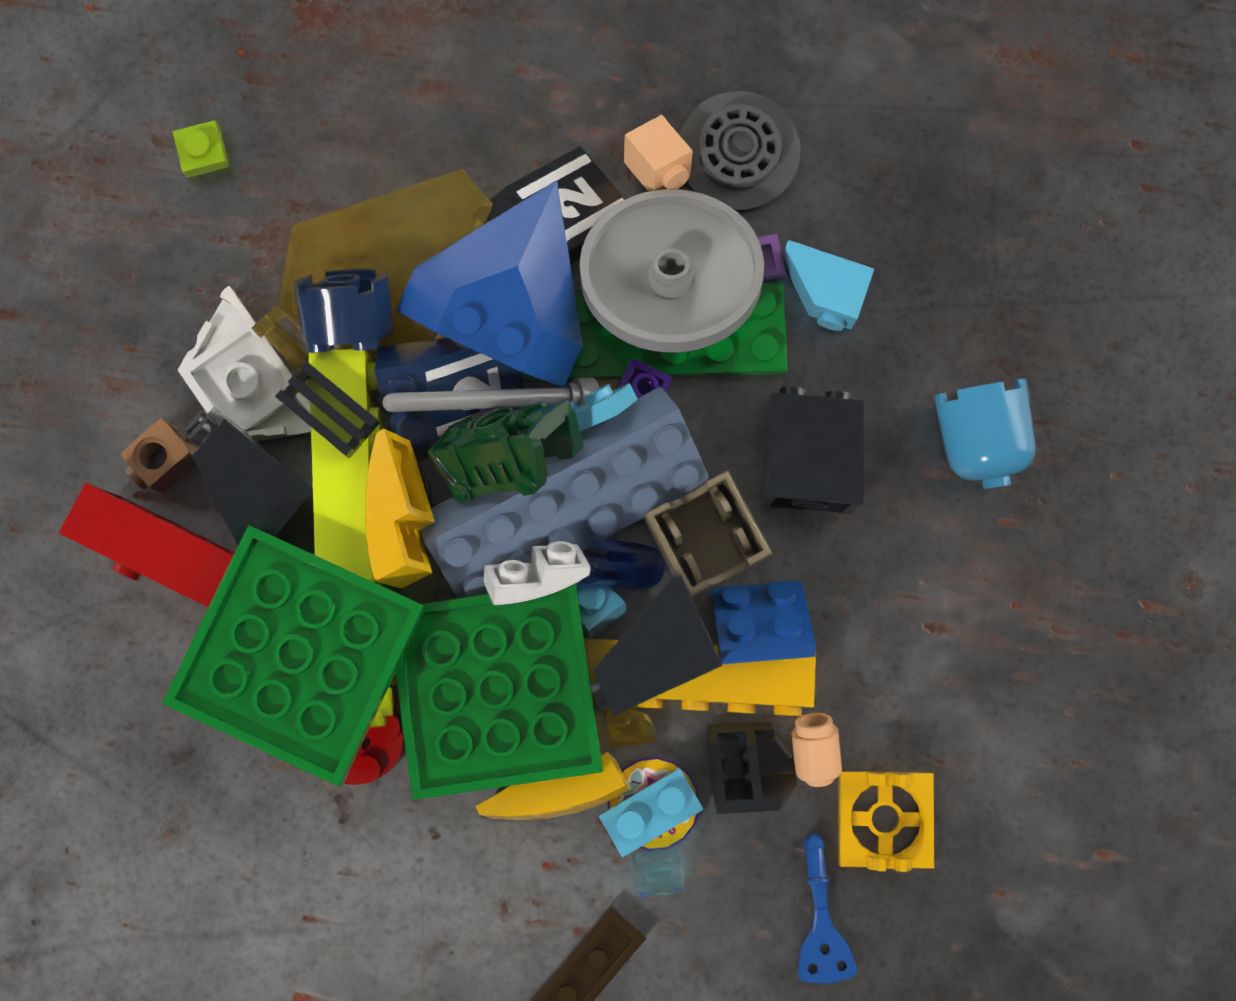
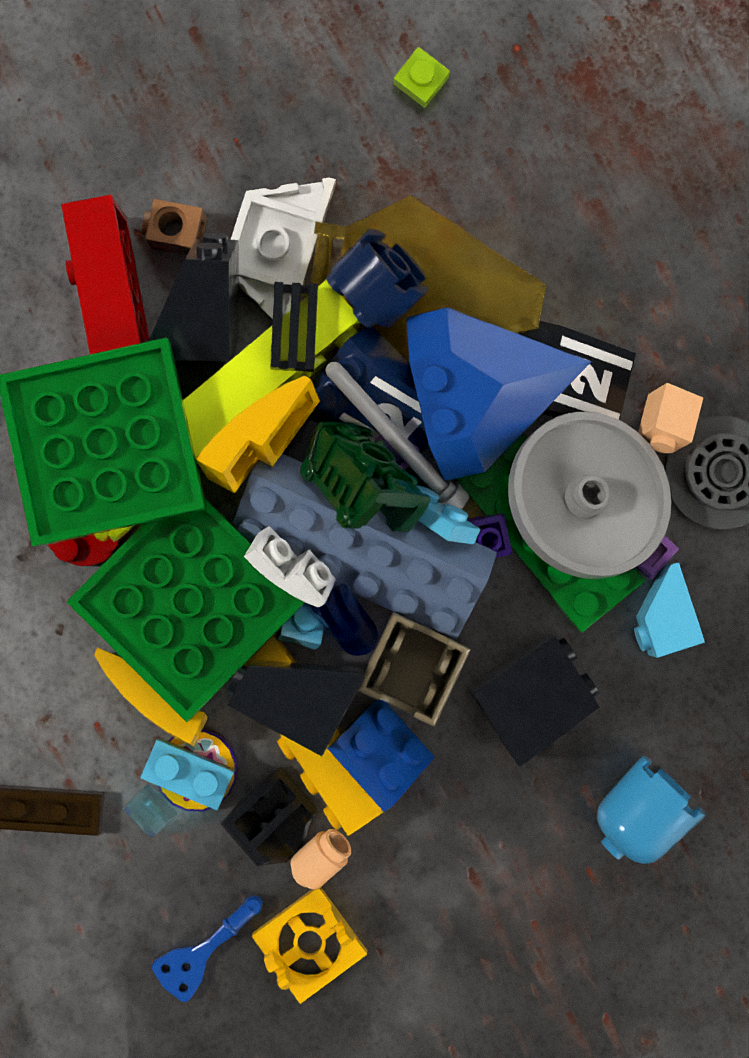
camera: 45 degrees right, 5 degrees up
clear yellow tile [606,707,657,747] -> none

